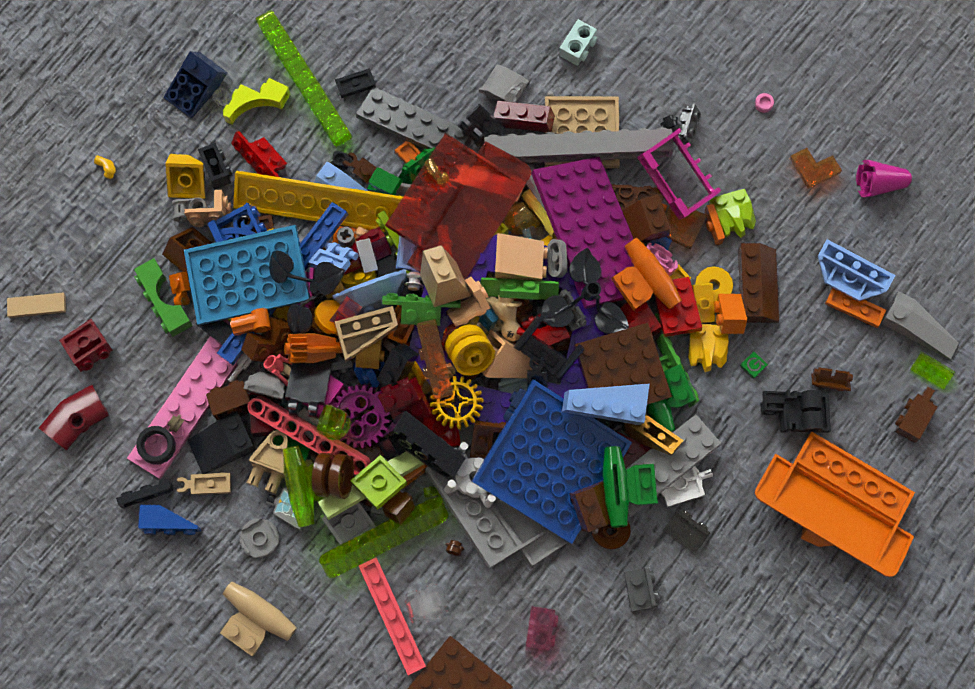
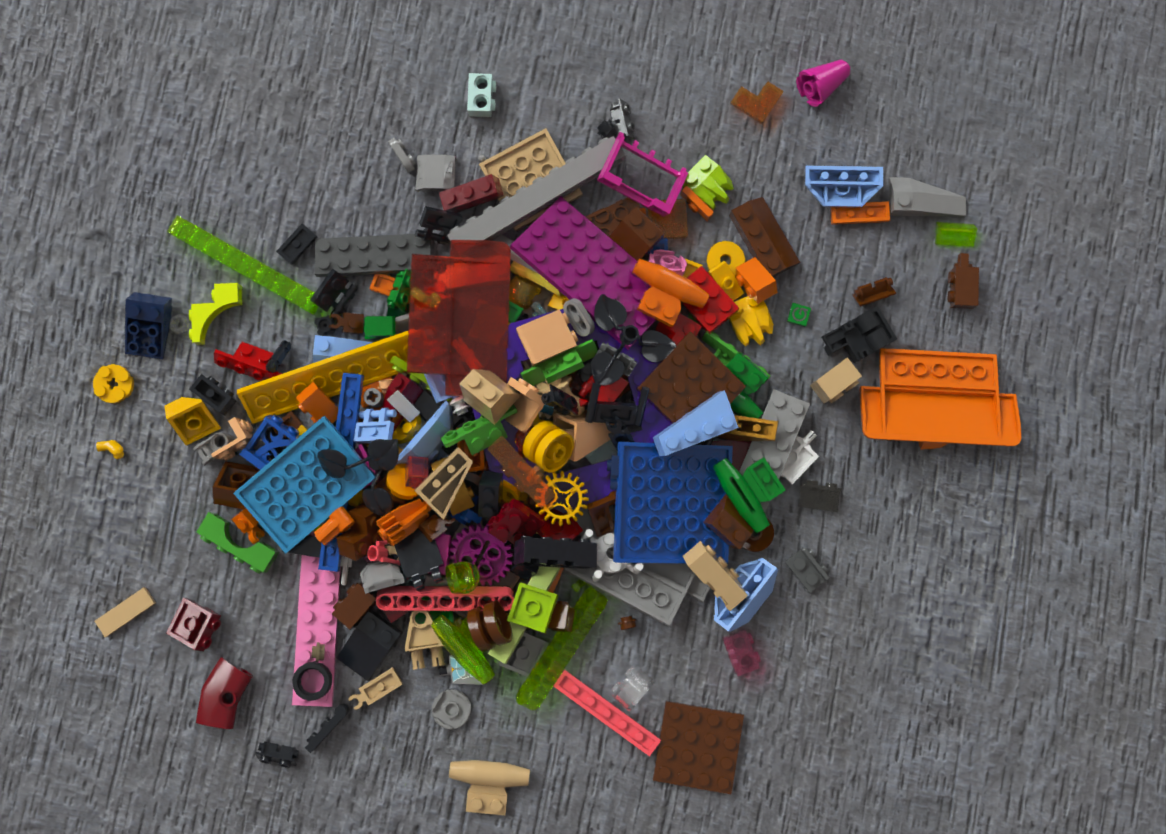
camera: 30 degrees left, 10 degrees up
blue slope [138,505,201,535] -> none
bright pink tile [755,93,774,113] -> none
none -> yellow plate [93,364,134,404]
none -> black hinge [255,741,299,768]
none -> black axle [266,340,291,373]
none -> orange brick [296,382,338,423]
none -> black plate [310,269,358,315]
none -> light grey plate [388,138,416,173]
none -> reddish brown plate [418,510,456,543]
none -> green tile [504,299,524,323]
none -> black hinge [541,384,578,416]
none -> tan wedge [683,541,748,611]
none -> light blue wedge [714,558,778,632]
none -> tan brick [810,357,862,403]

